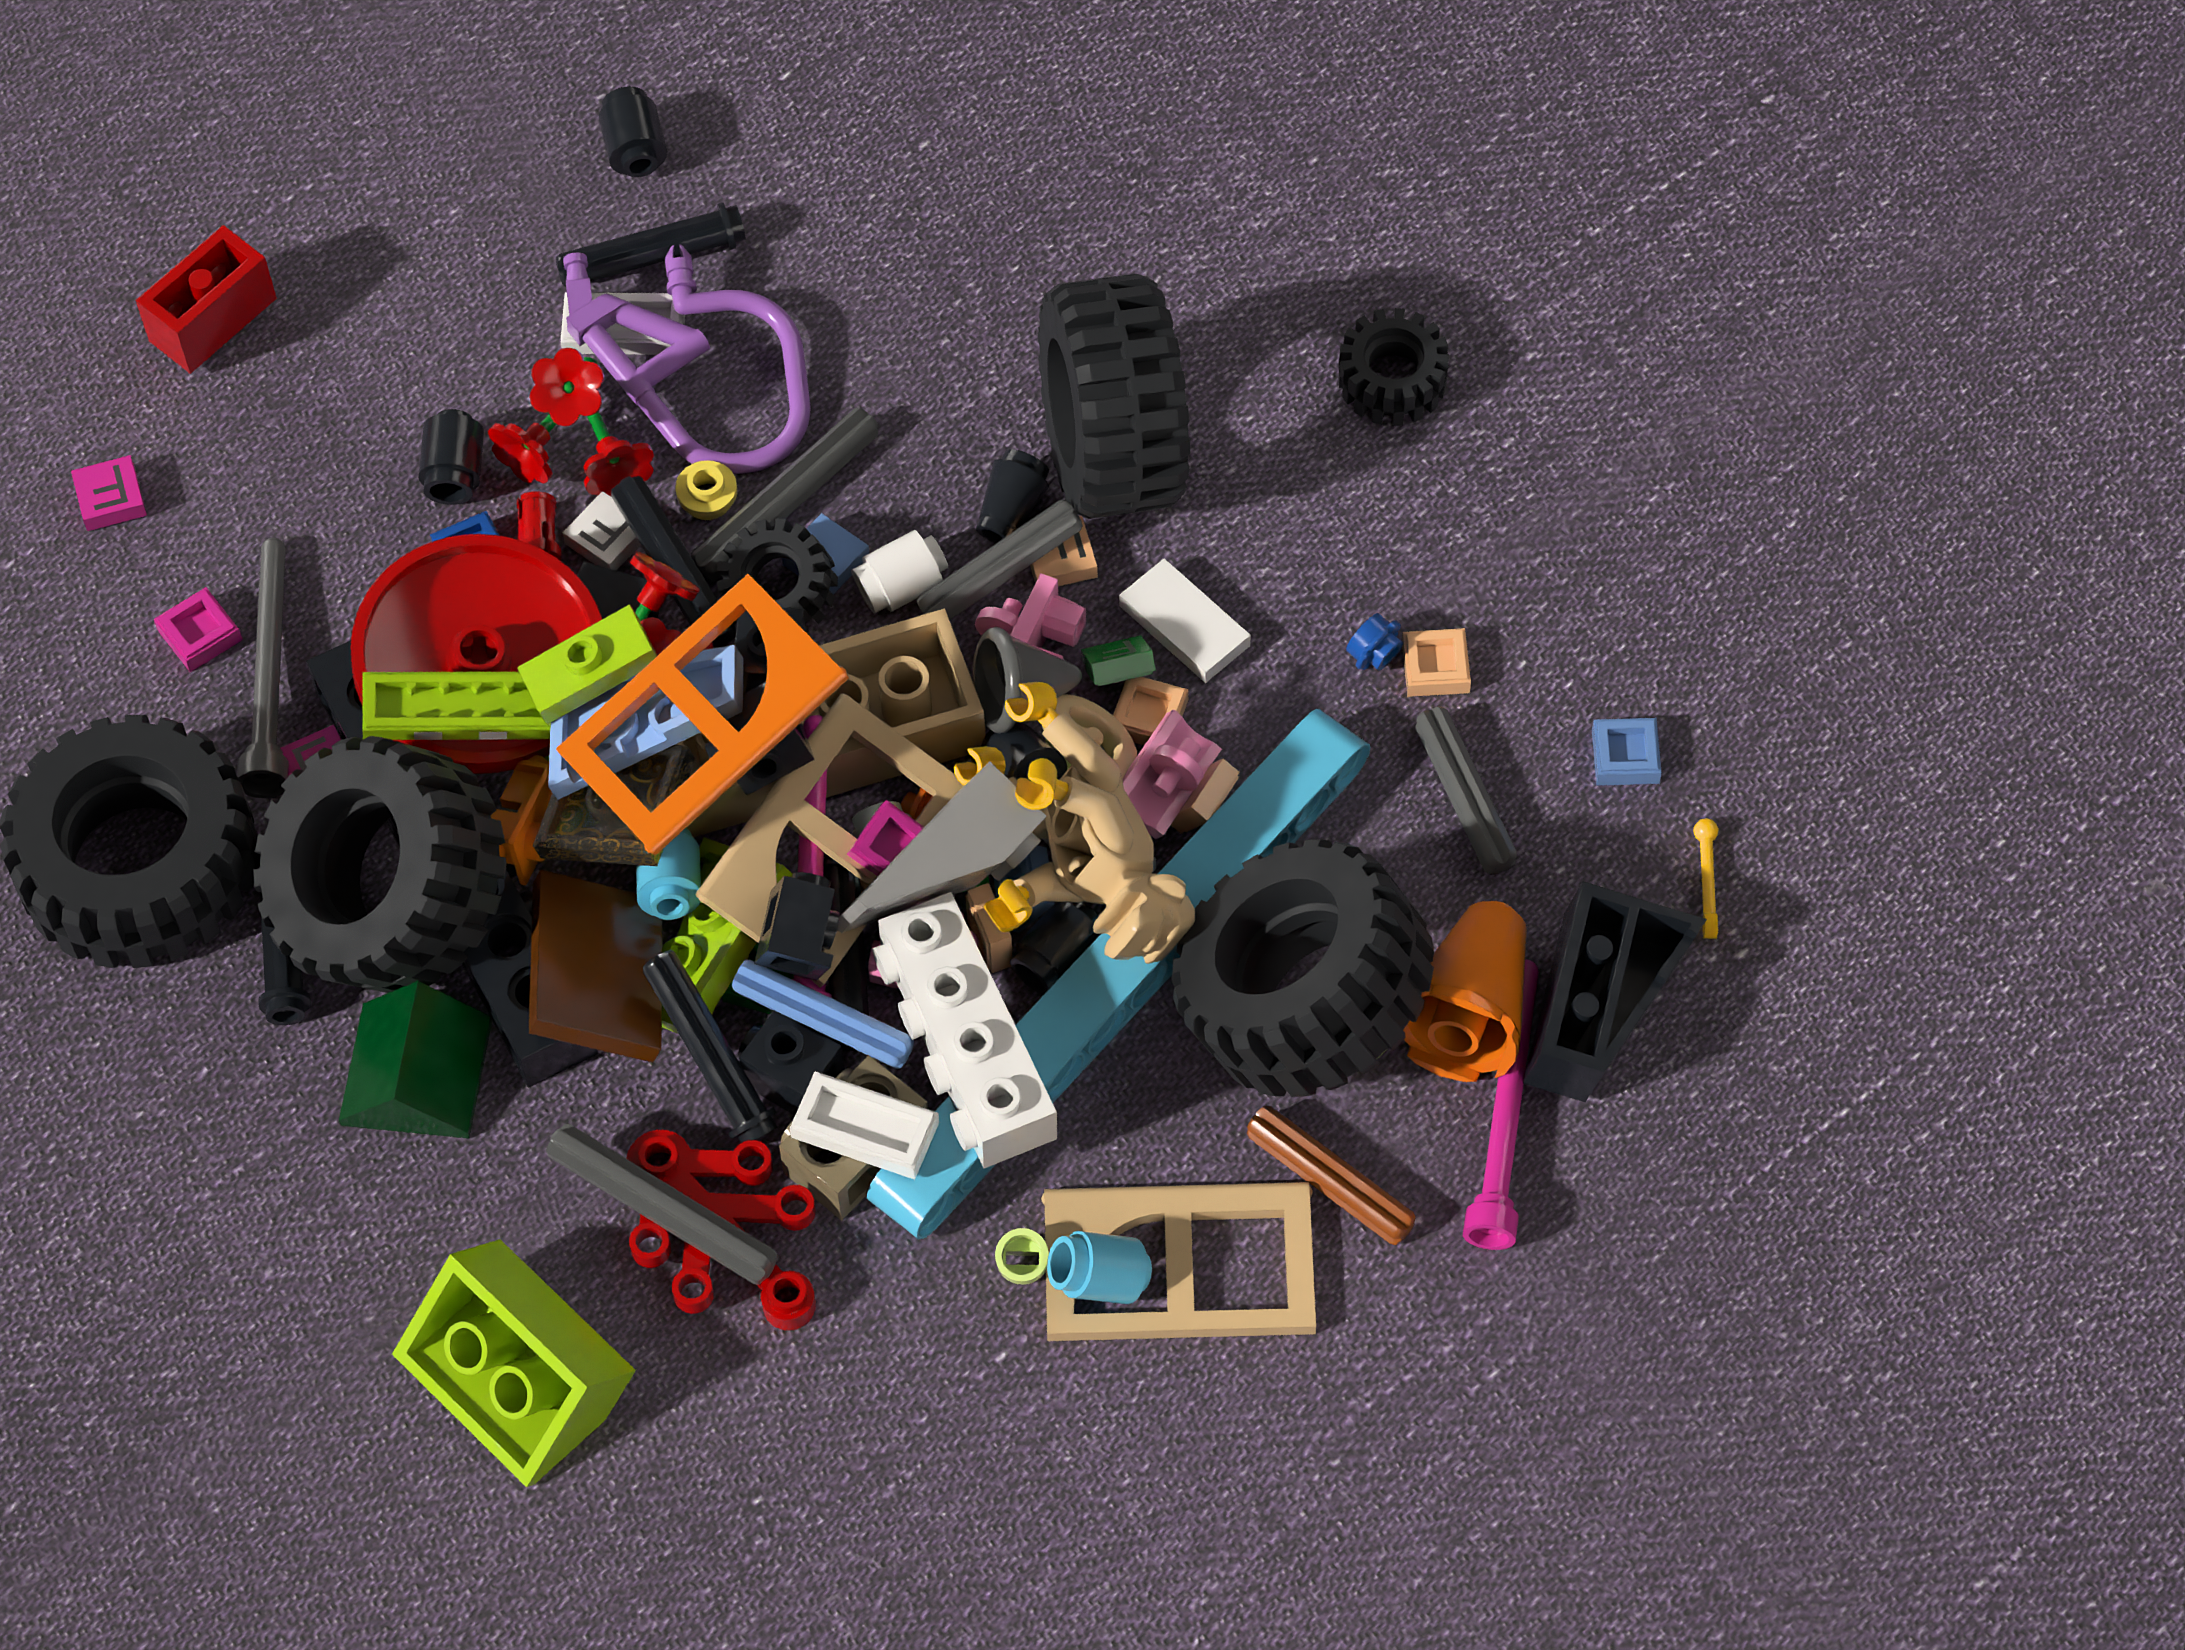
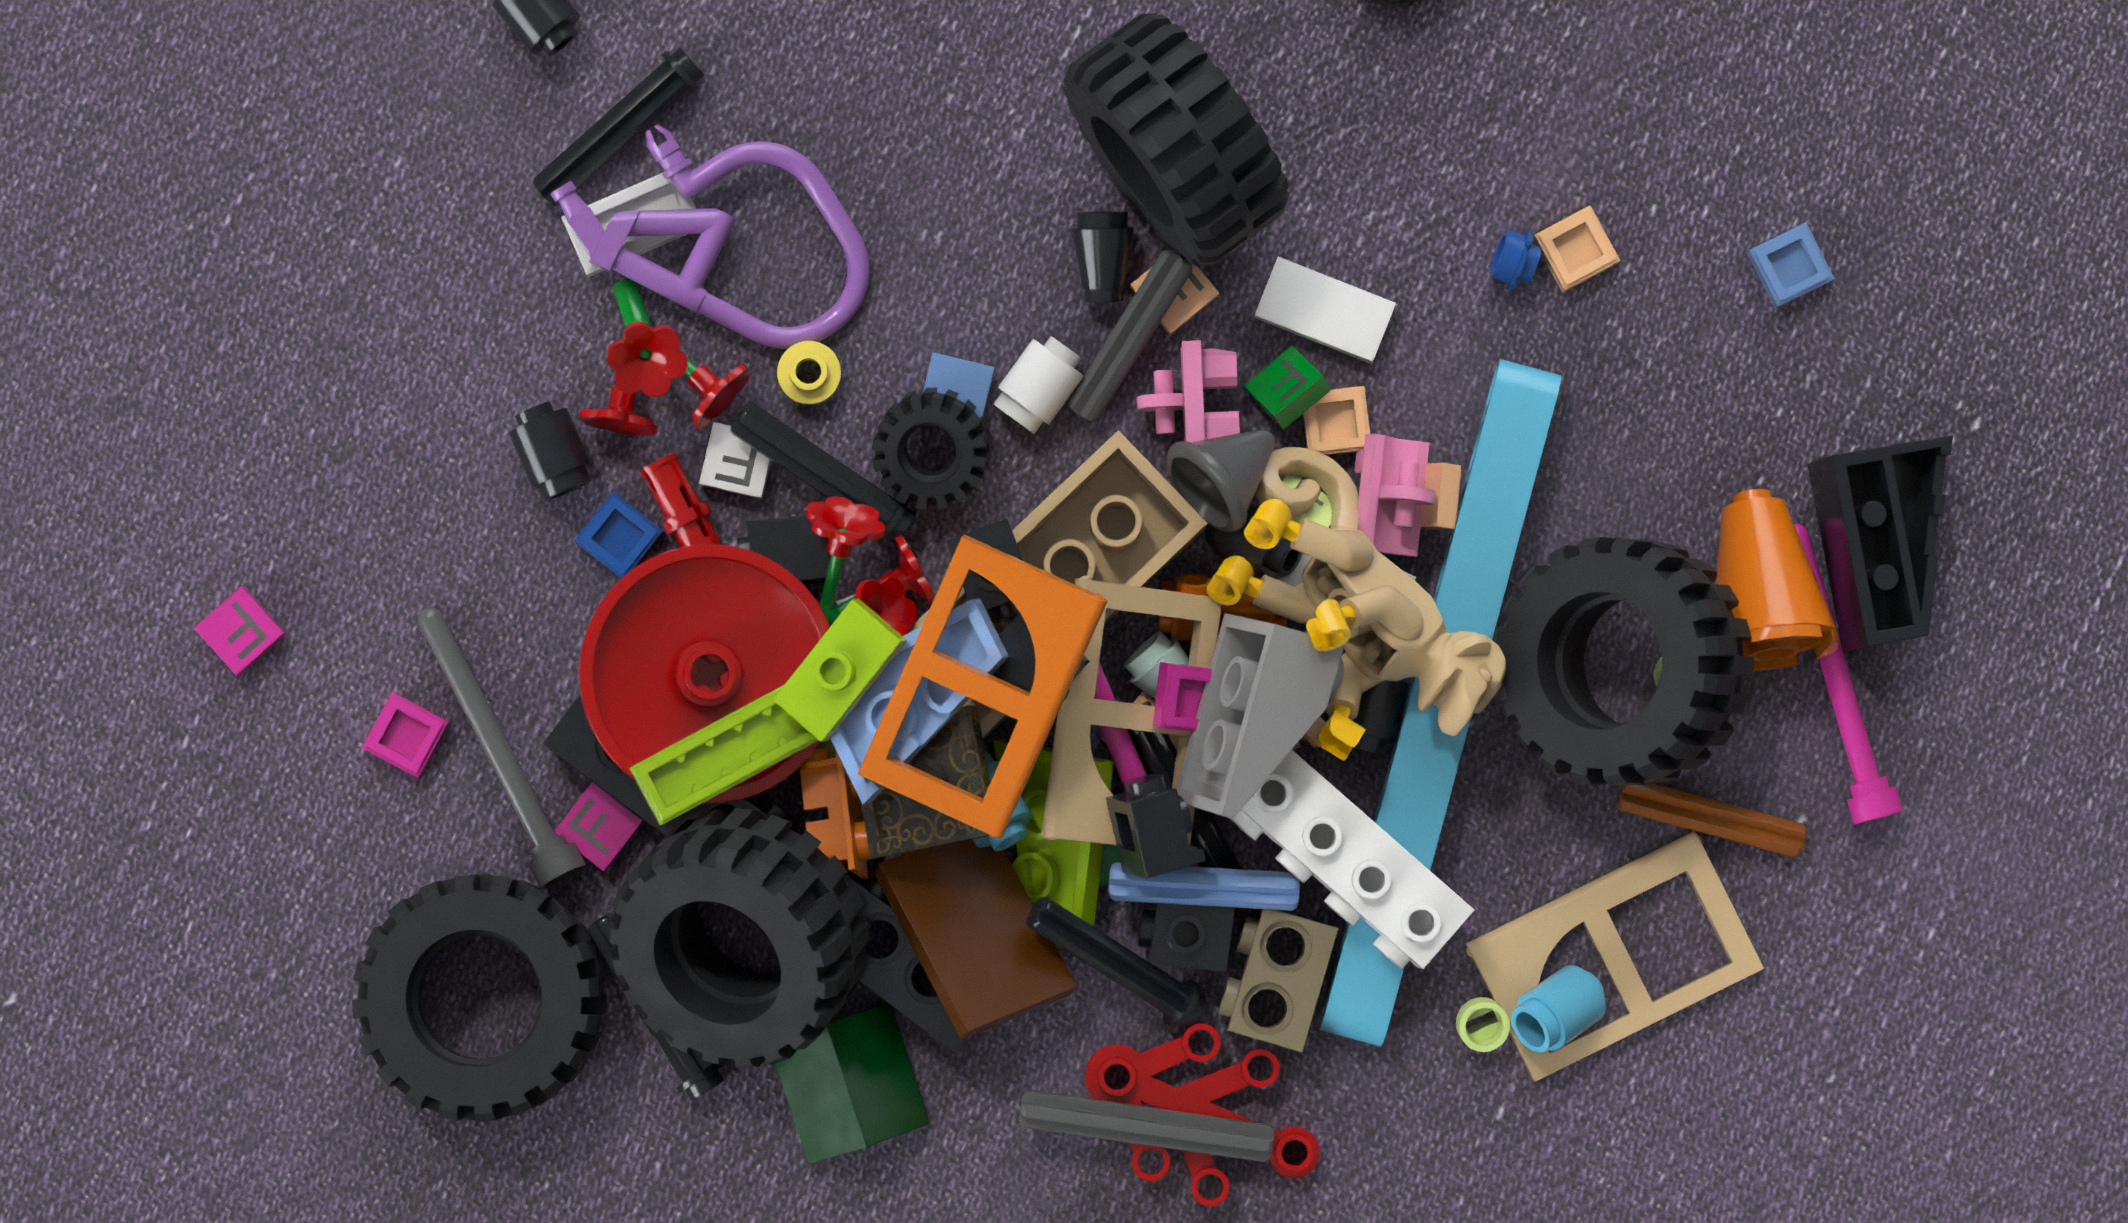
camera: 25 degrees left, 25 degrees up
red brick [136,225,277,374] -> none
dark grey axle [691,408,879,582] -> none
white tile [790,1071,939,1180] -> none
dark grey axle [1416,706,1517,875] -> none
yellow hinge [1693,818,1719,939] -> none

